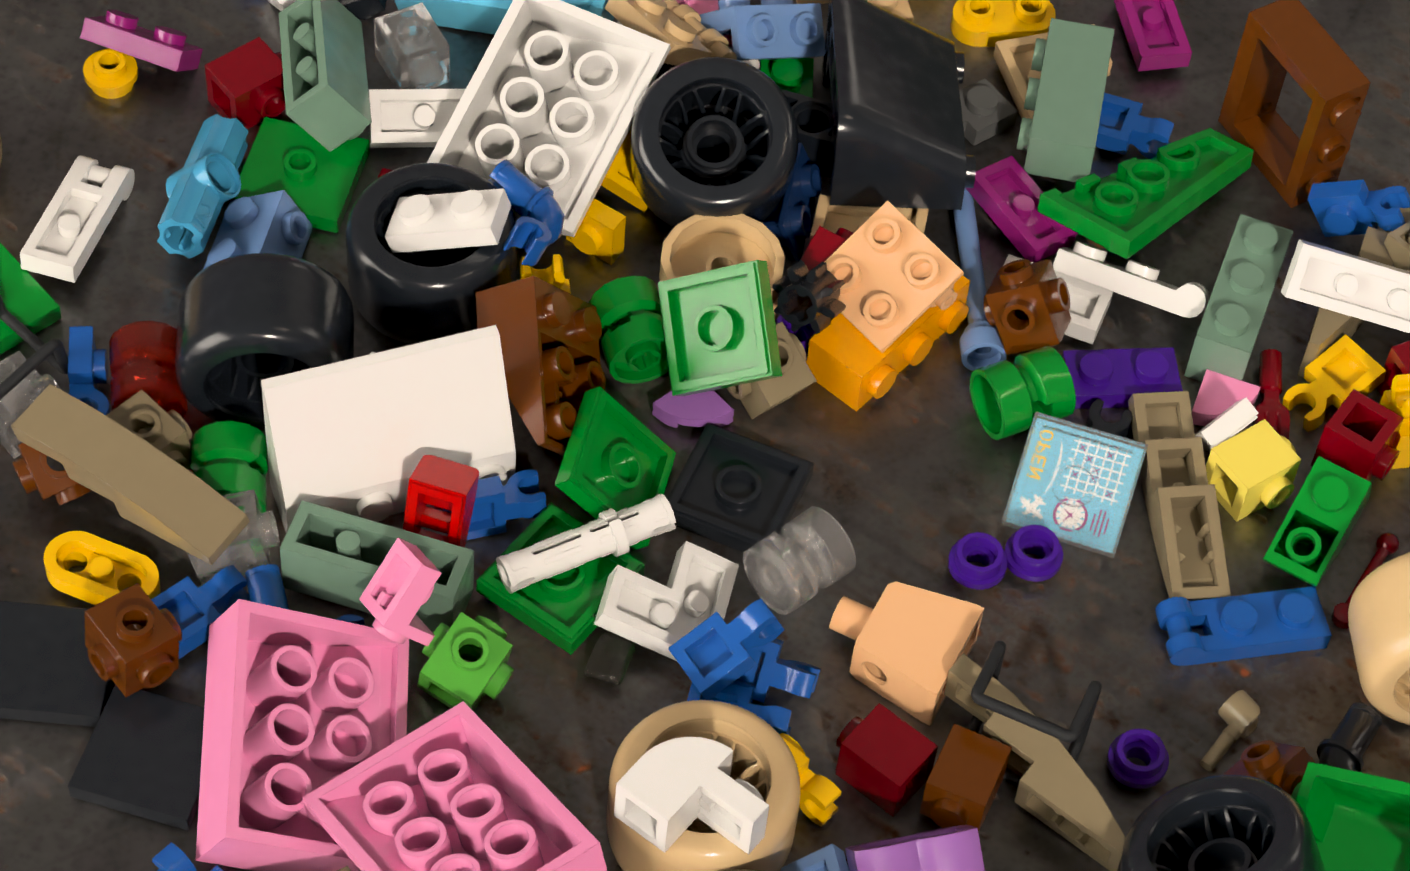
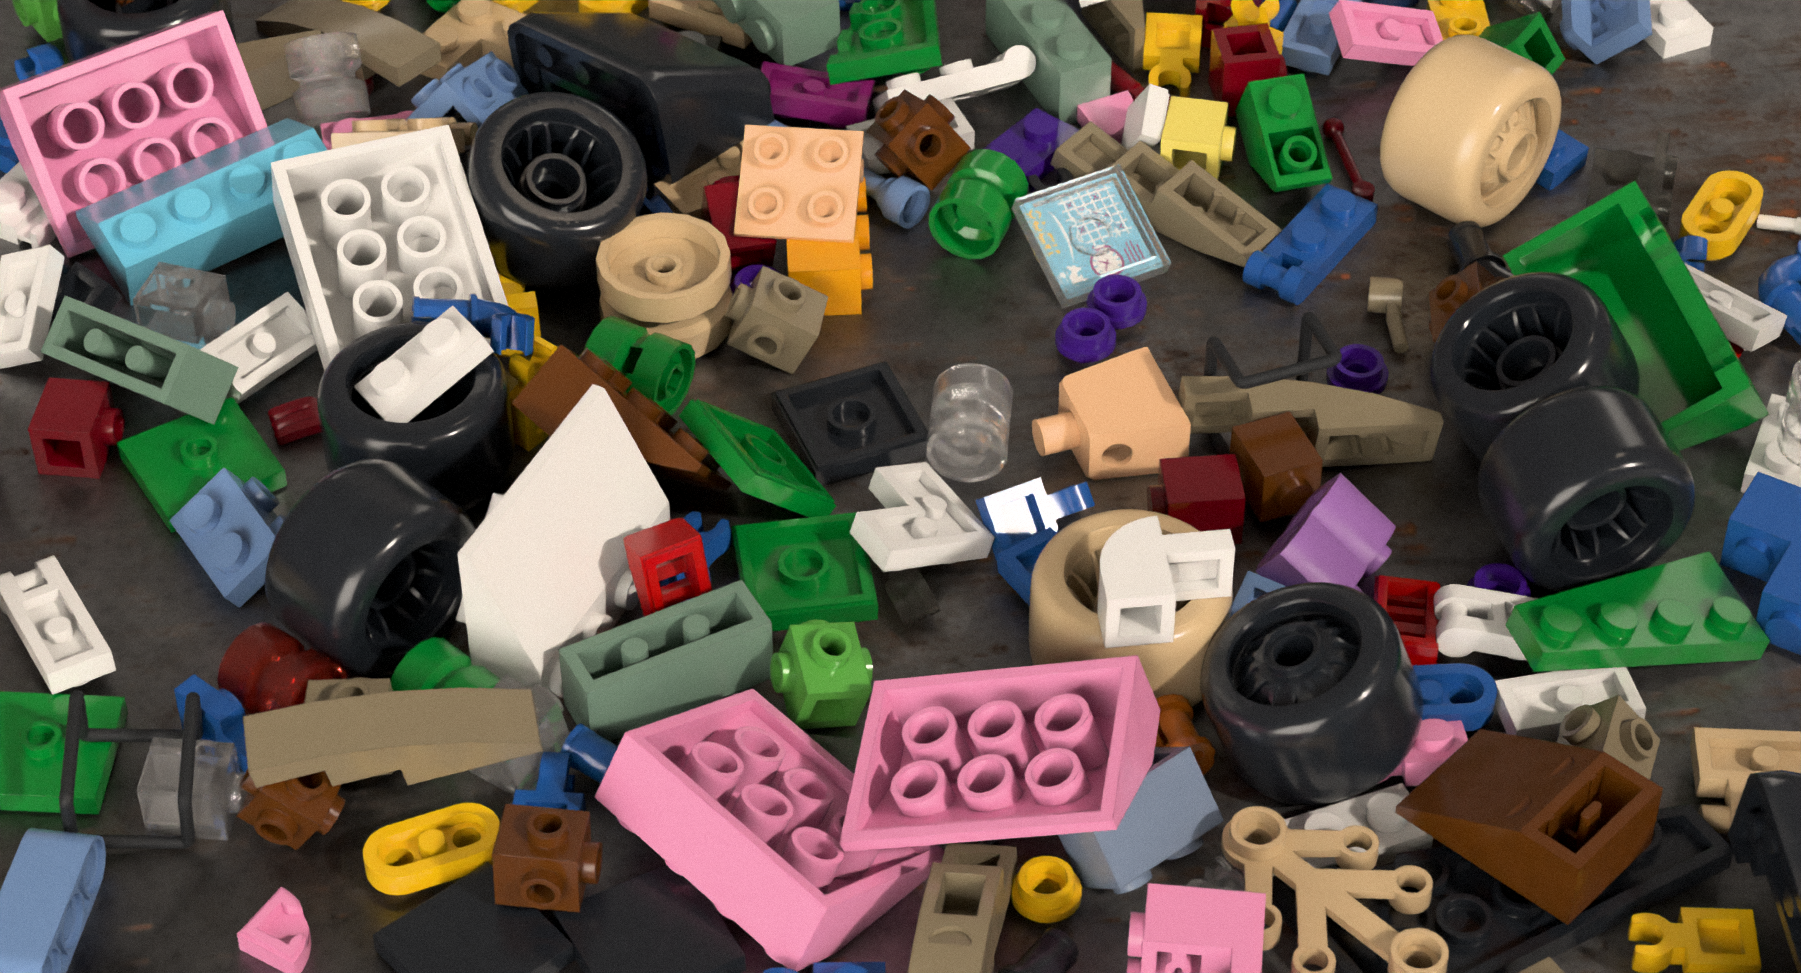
camera: 40 degrees left, 10 degrees down
dark azure piece [157,114,249,258] -> none
bright pink bracket [359,538,442,646] -> none
white pin [496,493,676,594] -> none
medium lavender tile [652,390,734,428] -> none
plate [658,260,782,396] -> none
blue plate [668,599,785,700] -> none
black gear [772,260,846,334] -> none

